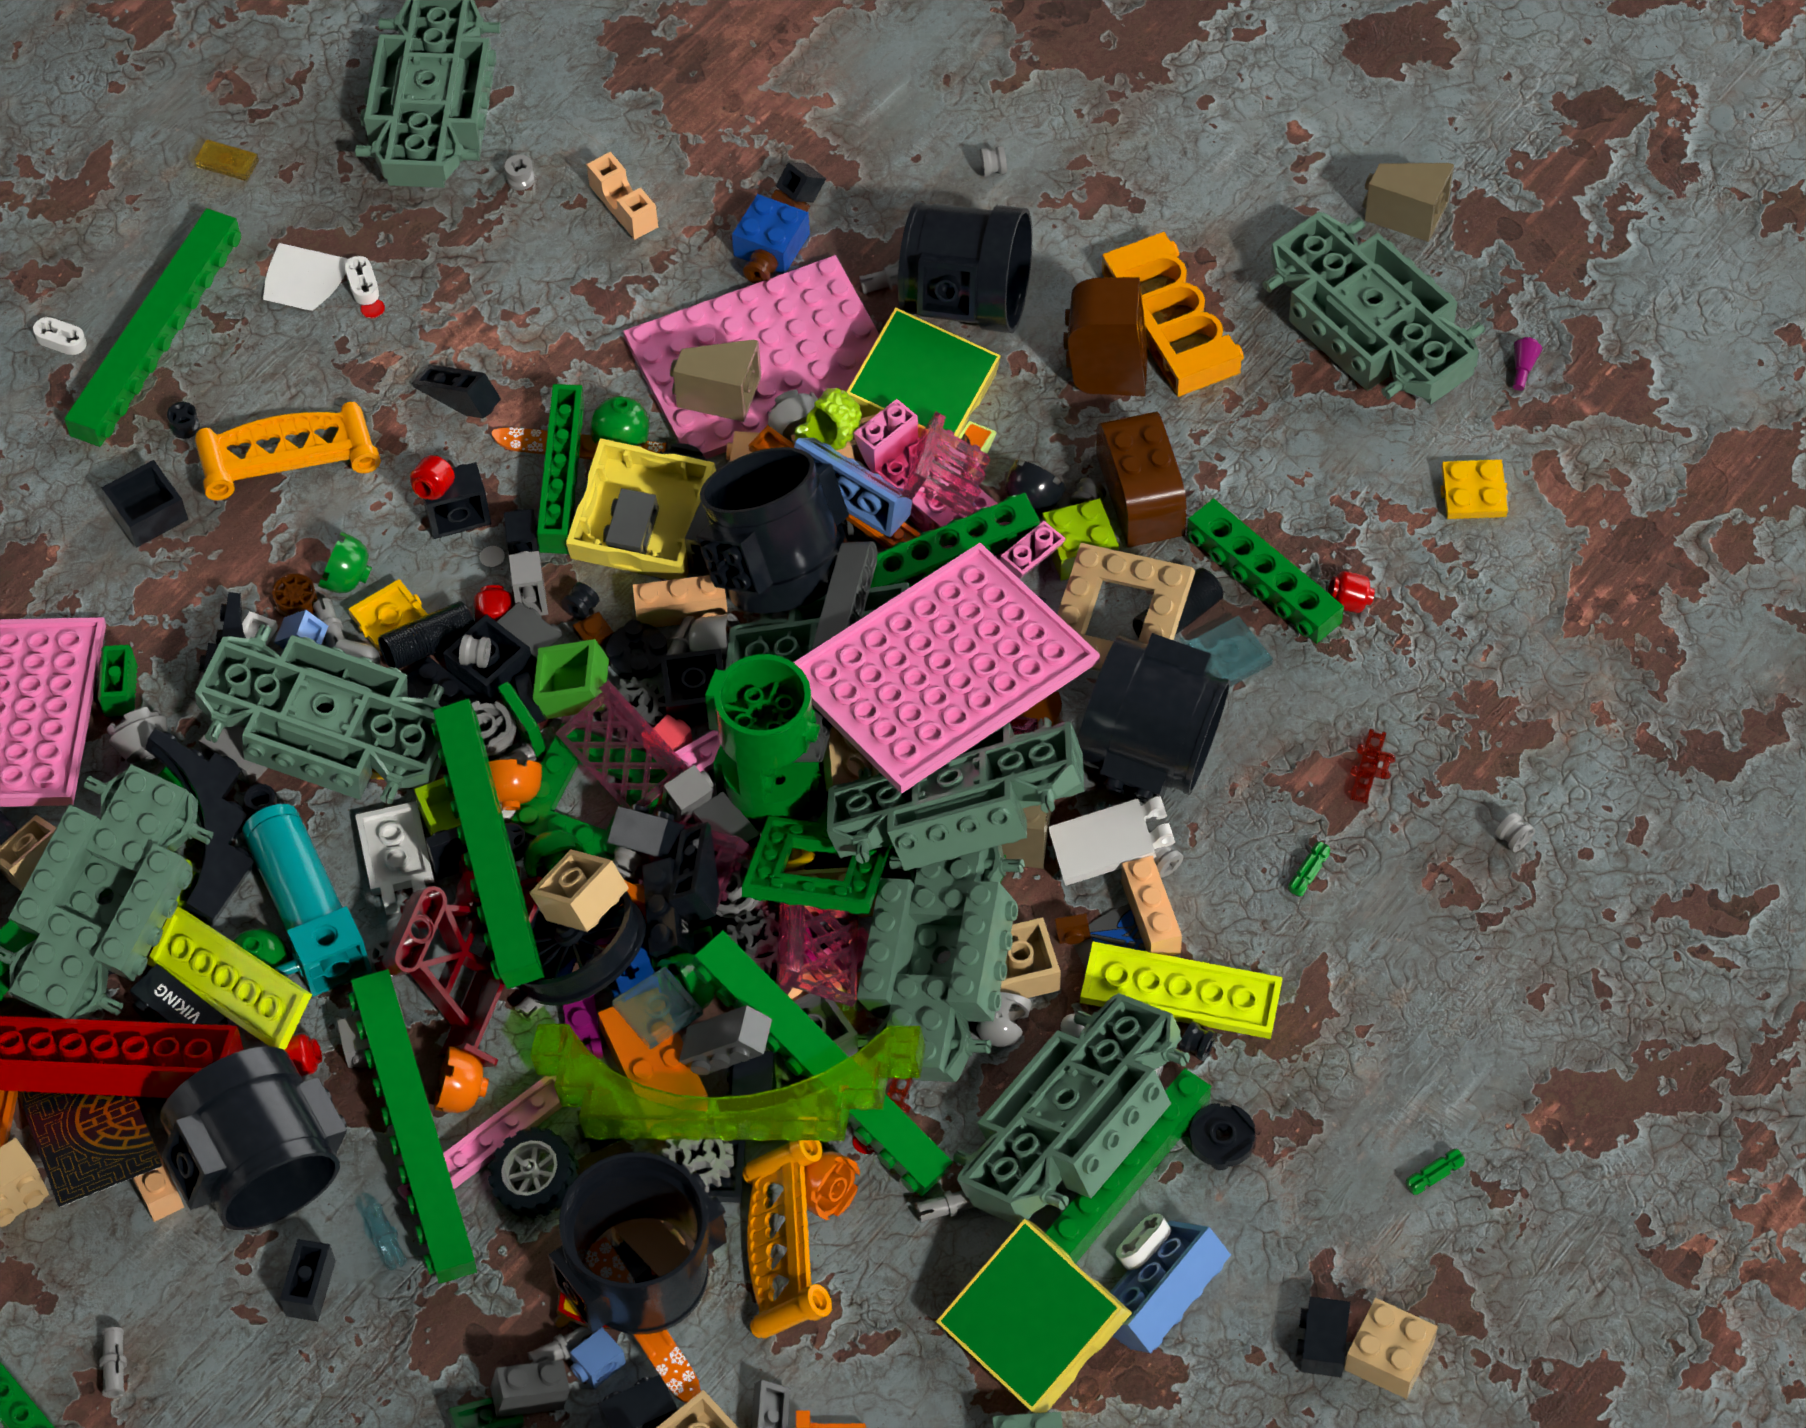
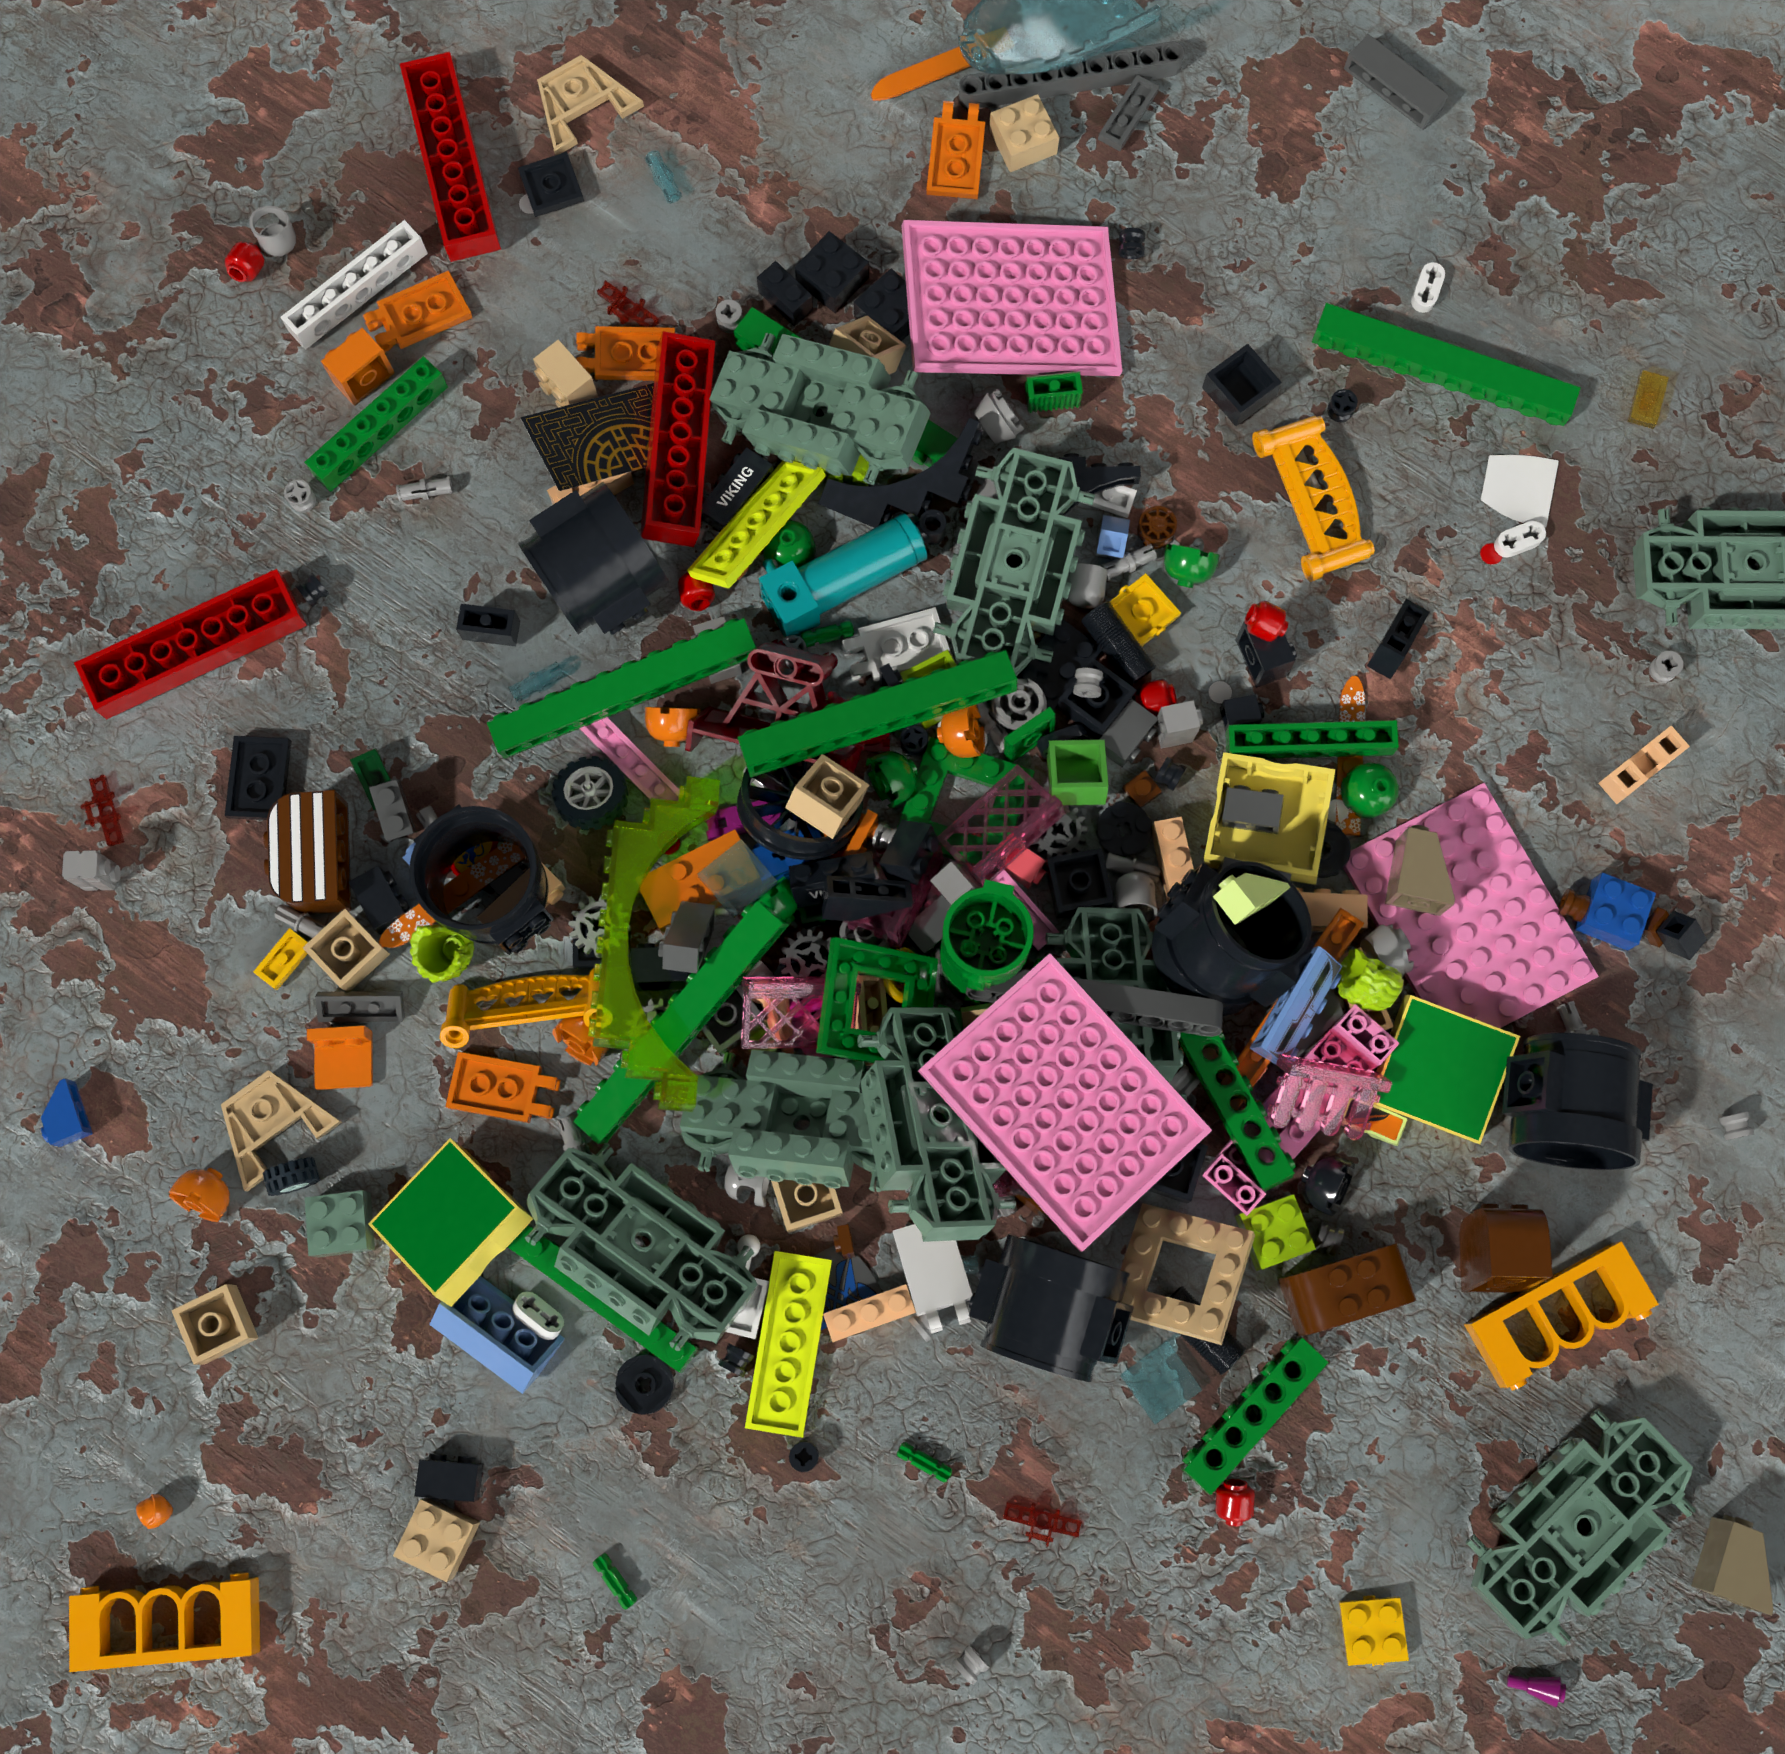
camera: 85 degrees right, 20 degrees up
none -> lime hair [410,924,474,983]
none -> orange tile [445,1052,561,1123]
none -> black wheel [789,1441,819,1472]
none -> green axle [801,621,854,647]
none -> yellowish green slope [1213,873,1291,924]

